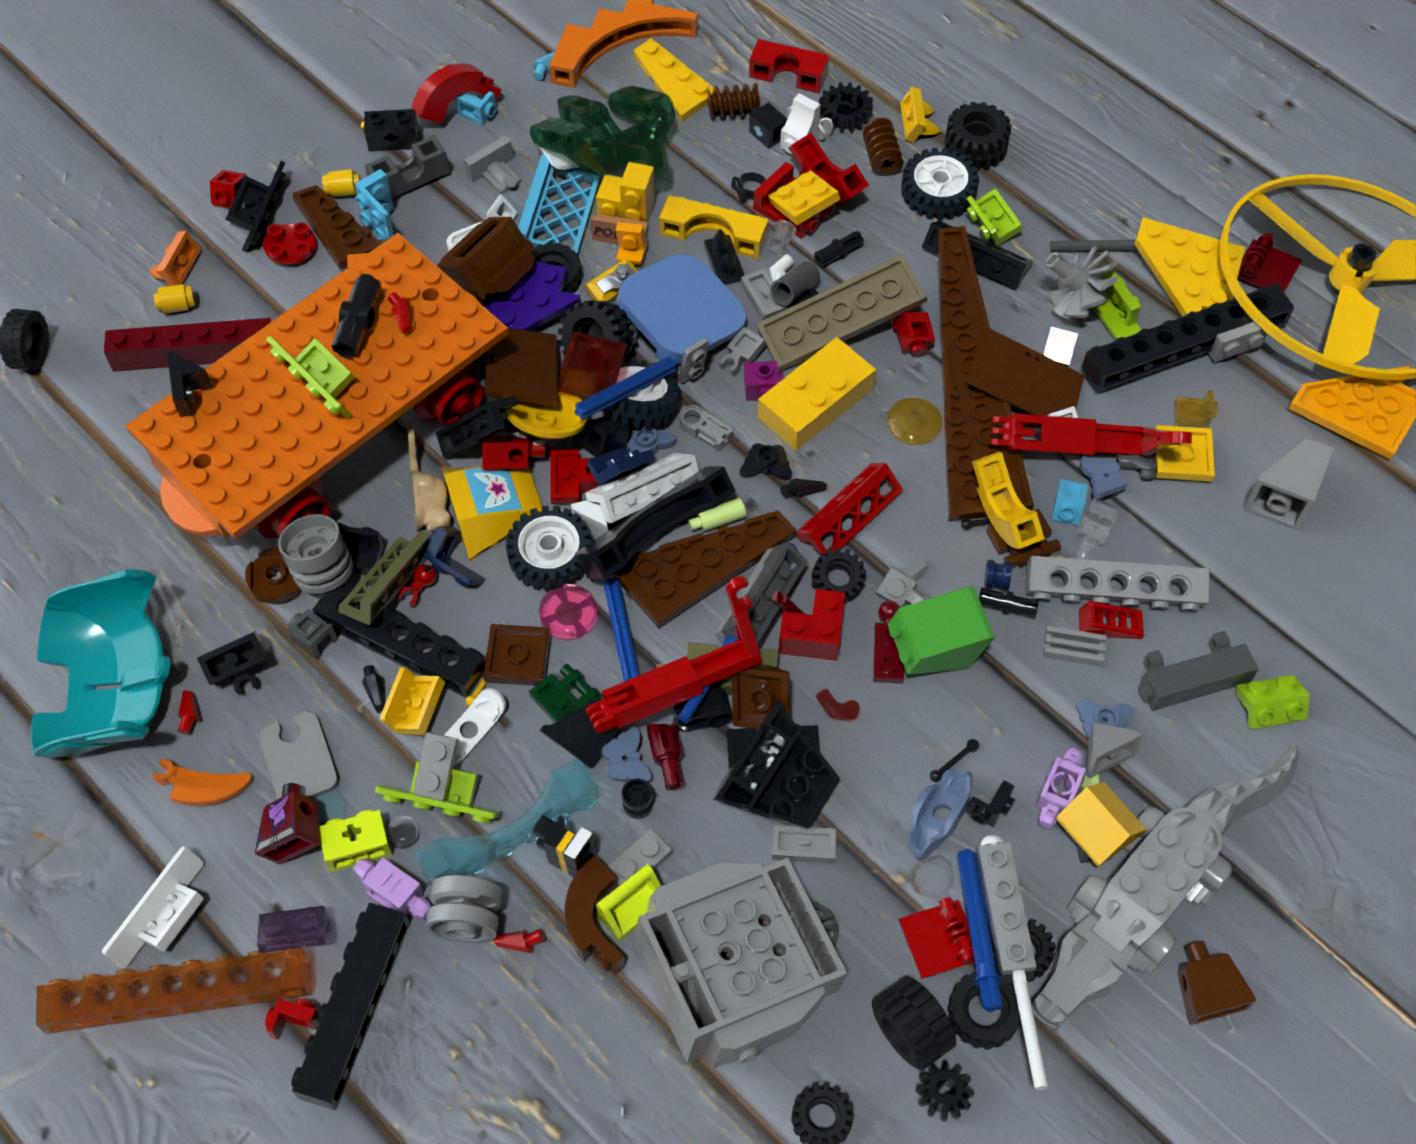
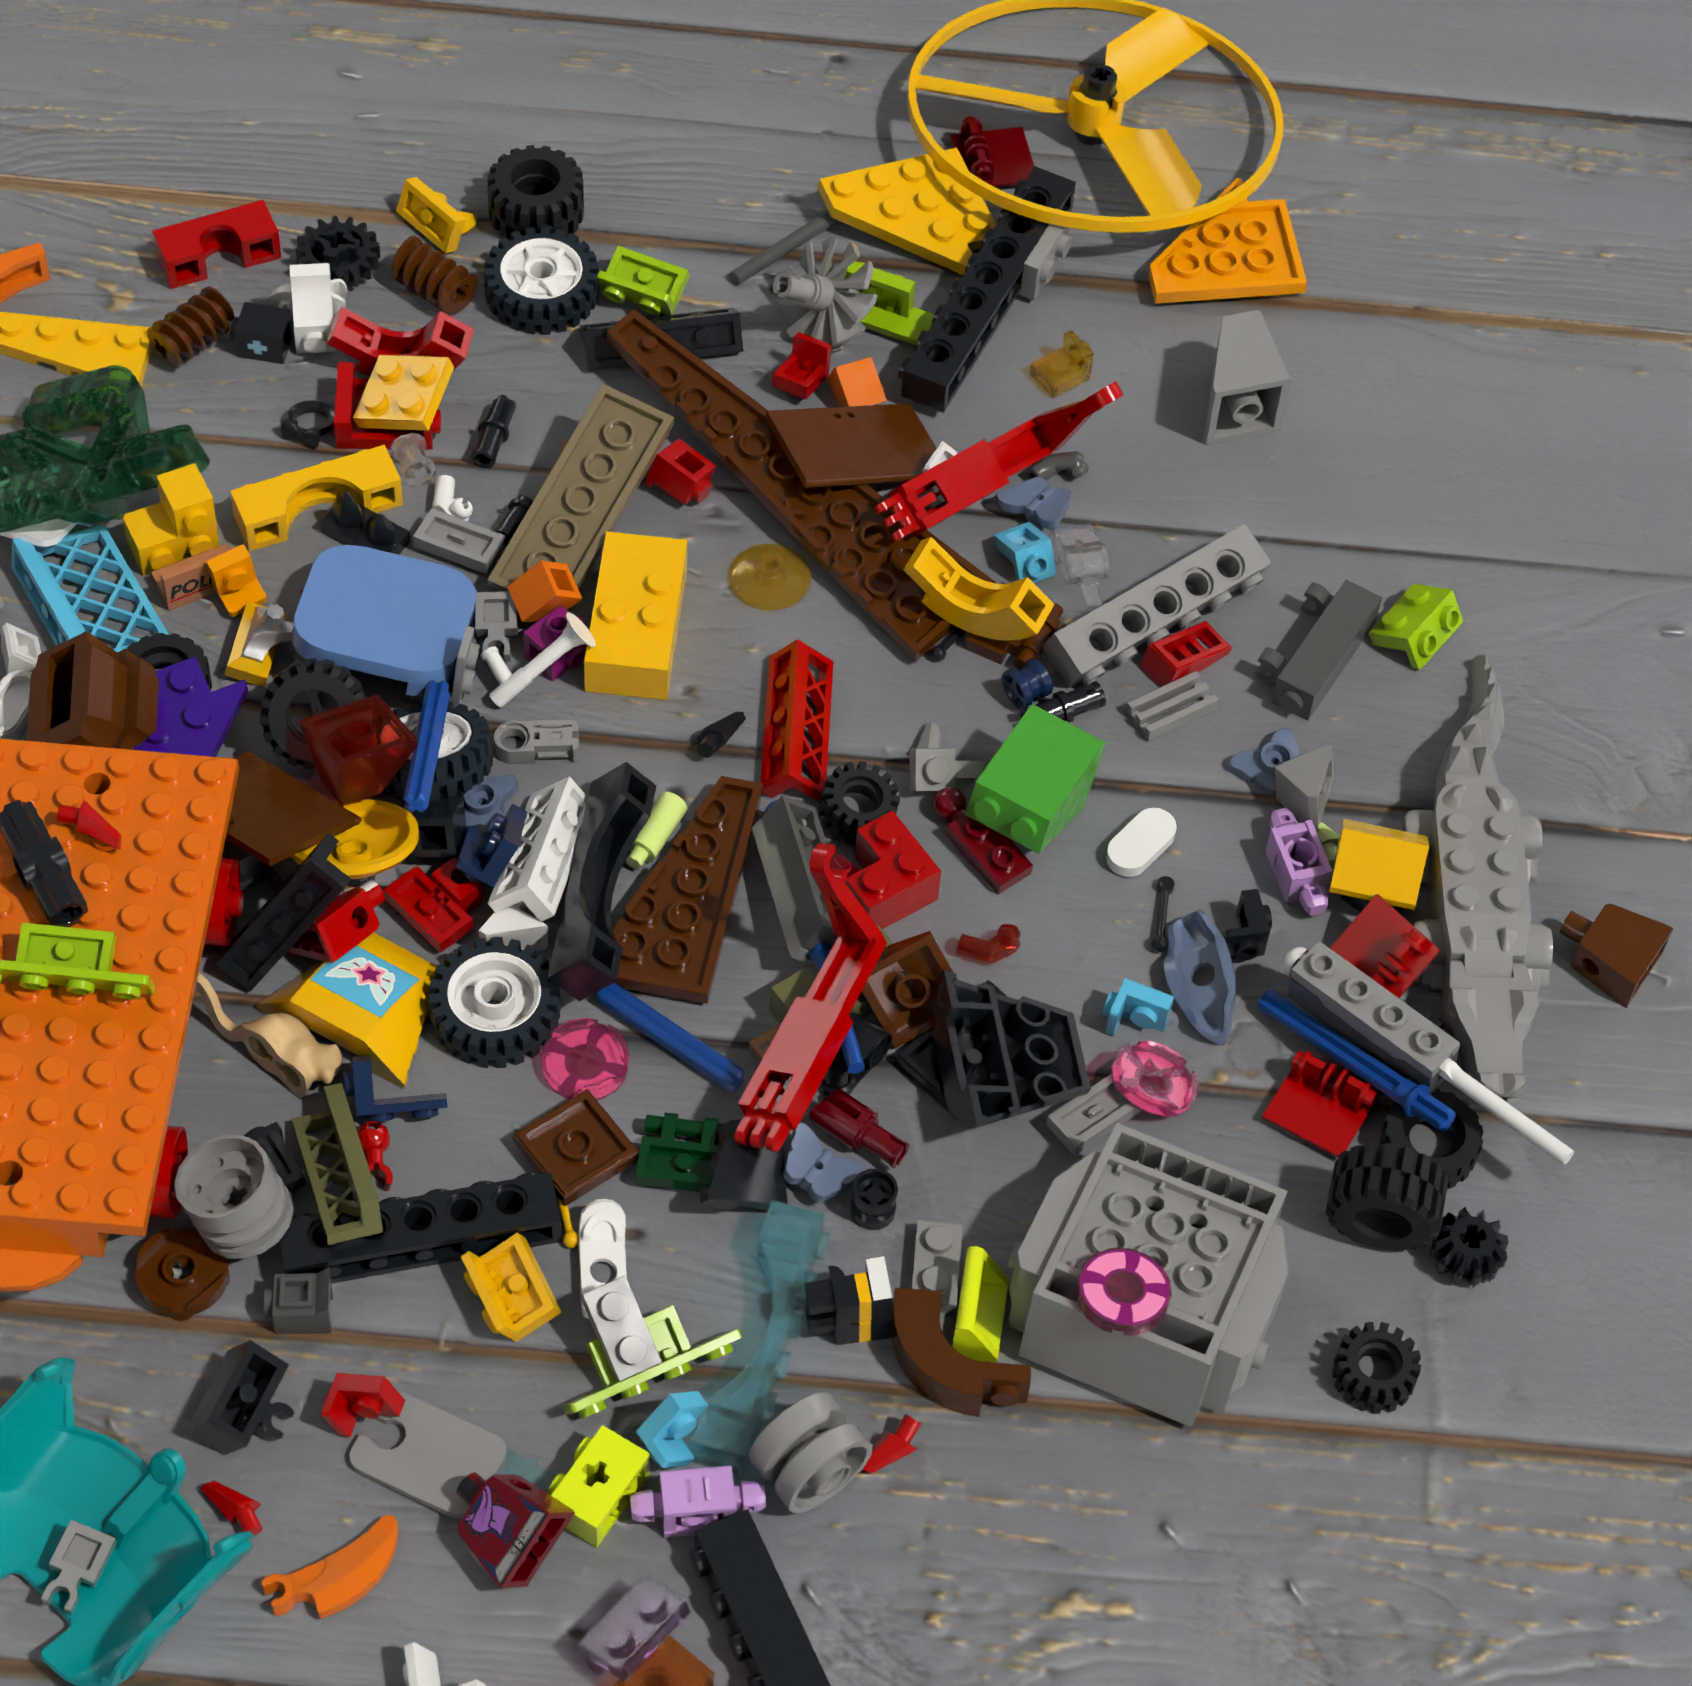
camera: 45 degrees left, 5 degrees down
black bar [362,665,384,713] -> none
black animal [740,443,792,481] -> none
dark grey pin [770,262,820,306] -> none
yellow plate [1154,425,1215,482] -> none
none -> light grey plate [41,1520,117,1615]
none -> red bracket [321,1373,405,1437]
none -> white piece [481,612,596,708]
none -> orange brick [507,560,583,622]
none -> medium azure bracket [636,1391,709,1468]
none -> red bracket [772,332,831,399]
none -> tile [1076,1248,1172,1336]
none -> medium azure bracket [1102,978,1174,1036]
none -> white tile [1106,808,1177,877]
none -> clear pink tile [1111,1041,1199,1117]
none -> red hinge [1330,894,1441,998]

